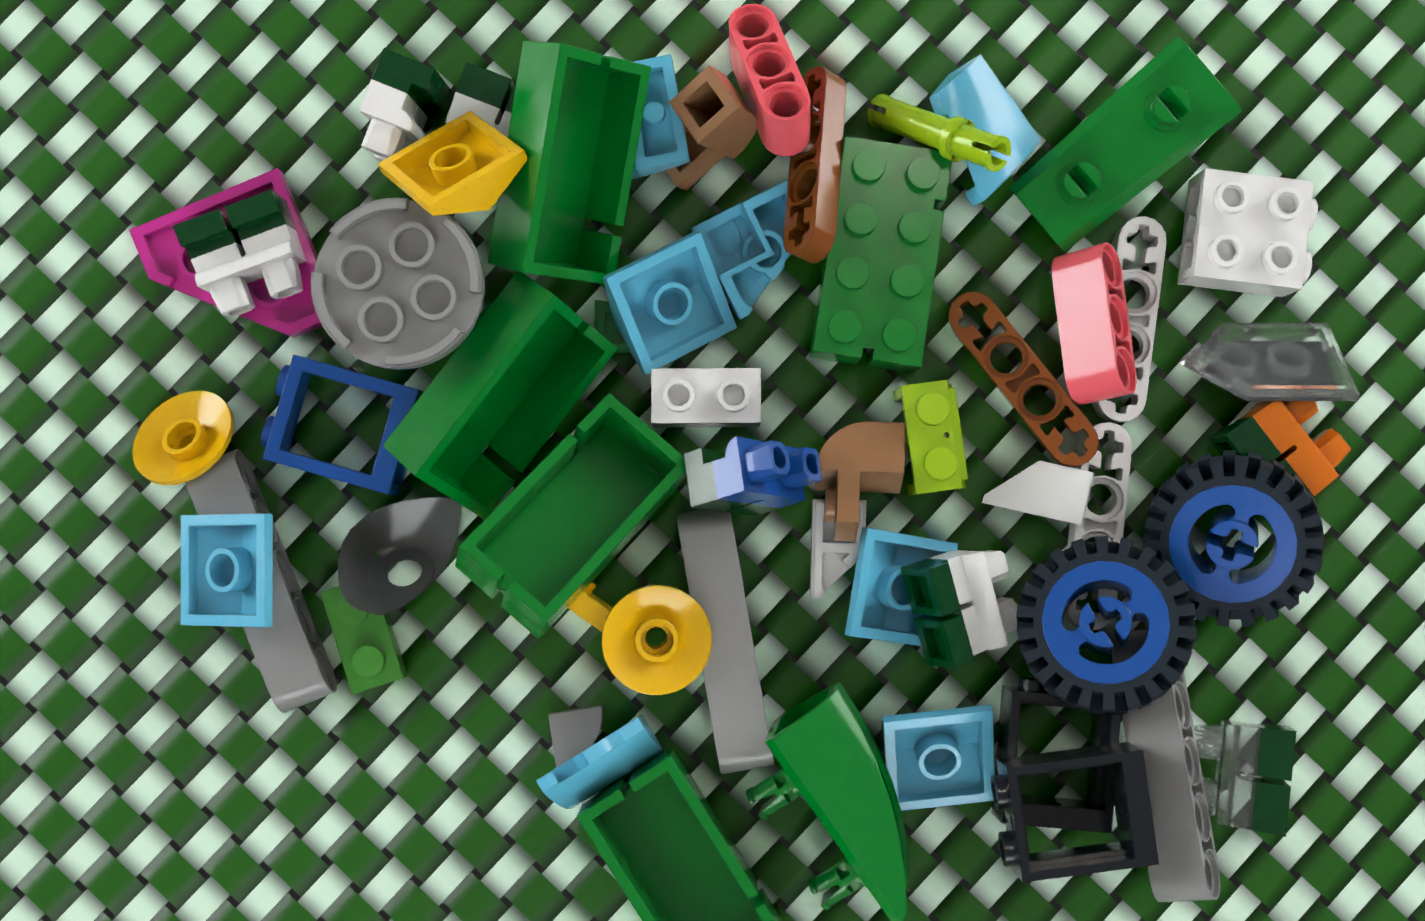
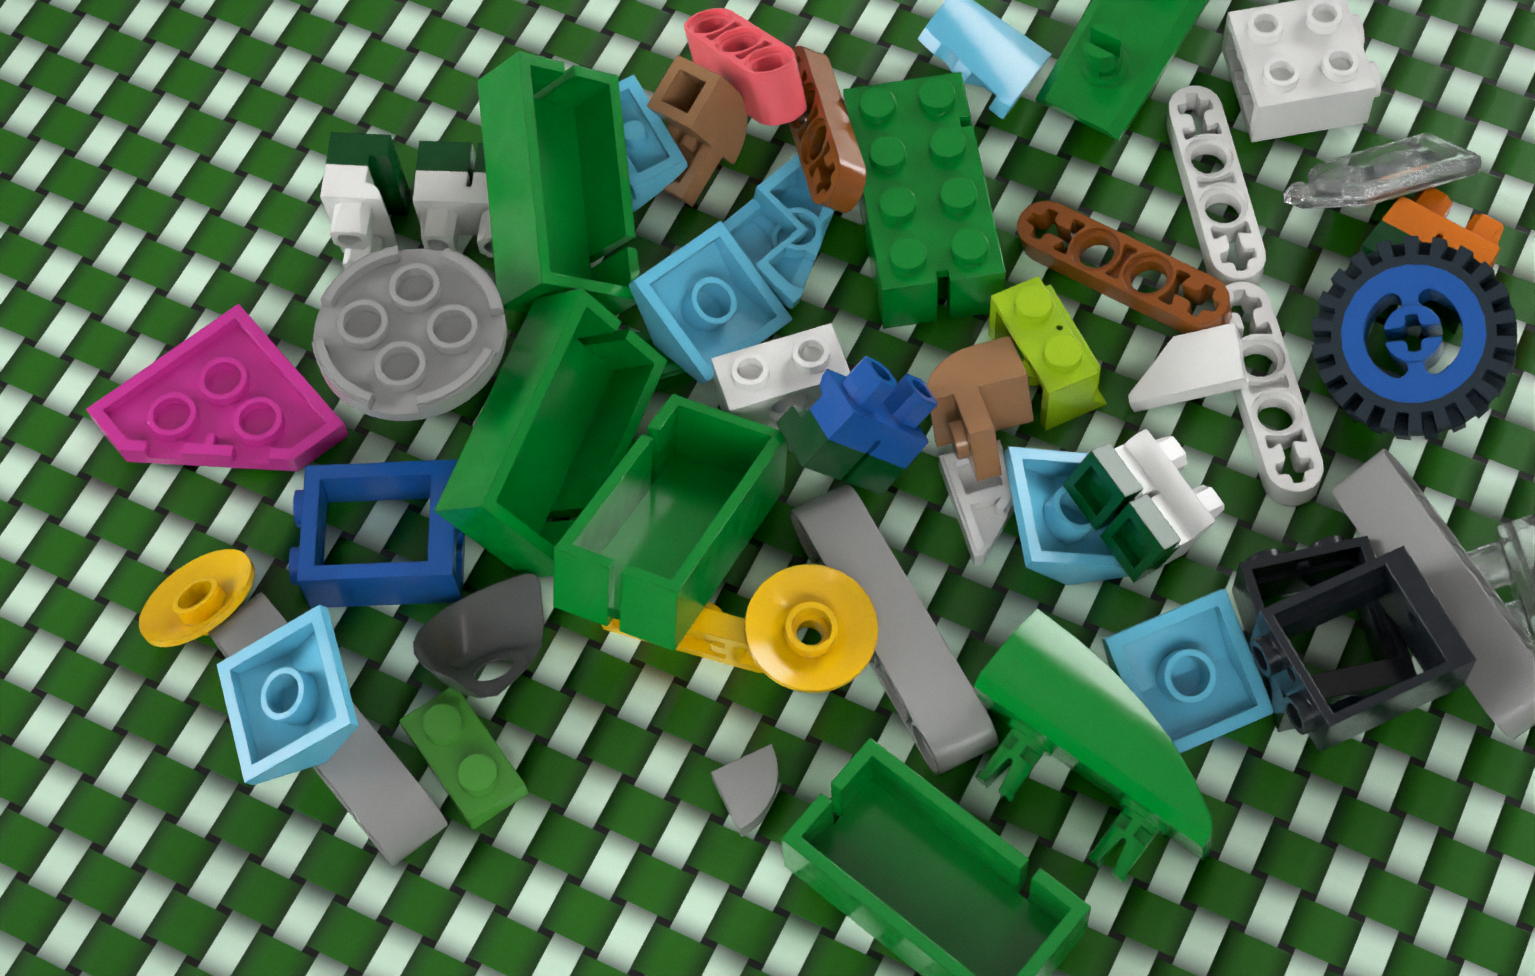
camera: 10 degrees left, 25 degrees down
white hips [173,189,306,317] -> none
yellow slope [378,111,528,216] -> none
medium azure slope [536,715,664,809] -> none
lime pin [867,94,1011,172] -> none
wheel [1016,536,1197,715] -> none
beam [1051,242,1137,405] -> none

